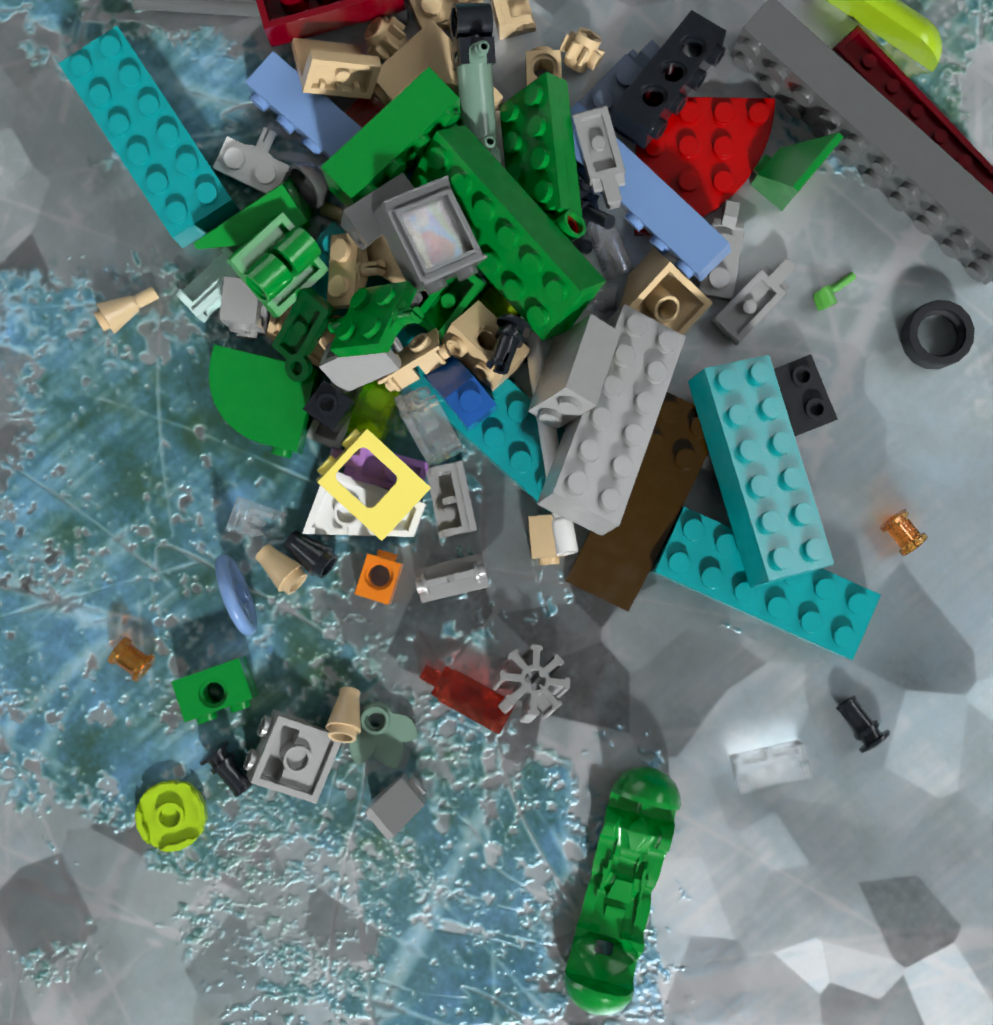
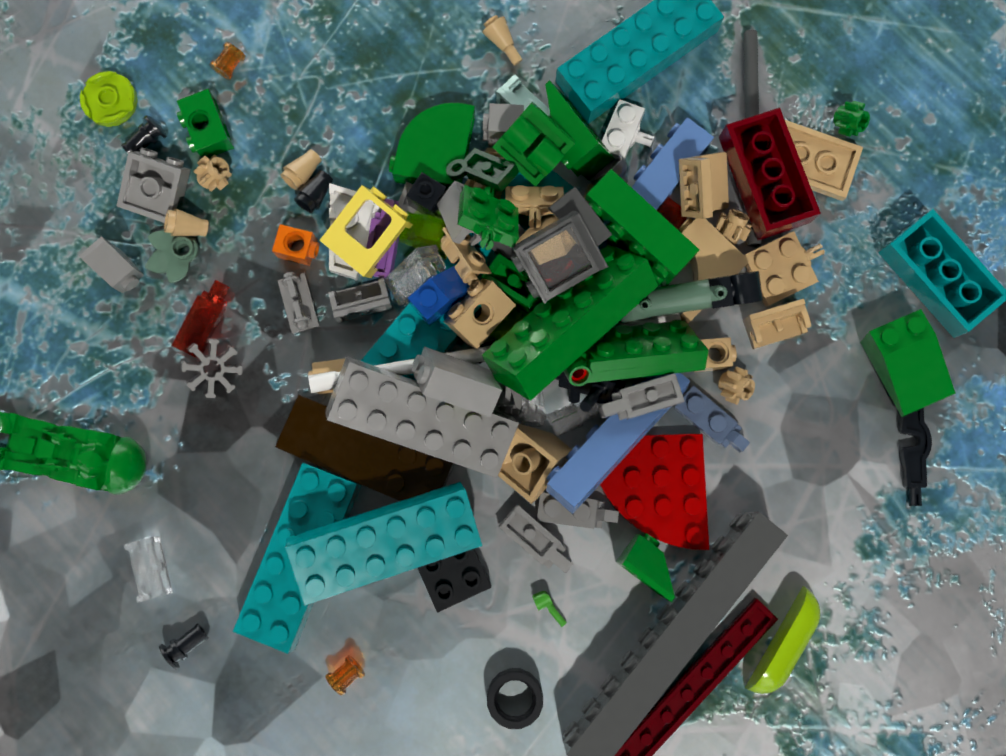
camera: 85 degrees right, 5 degrees down
medium blue plate [215,554,257,636] -> none
clear hinge [225,496,287,538] -> none
black pin [486,314,532,375] -> none
black brick [611,10,727,150] -> none
none -> tan gear [194,155,232,192]

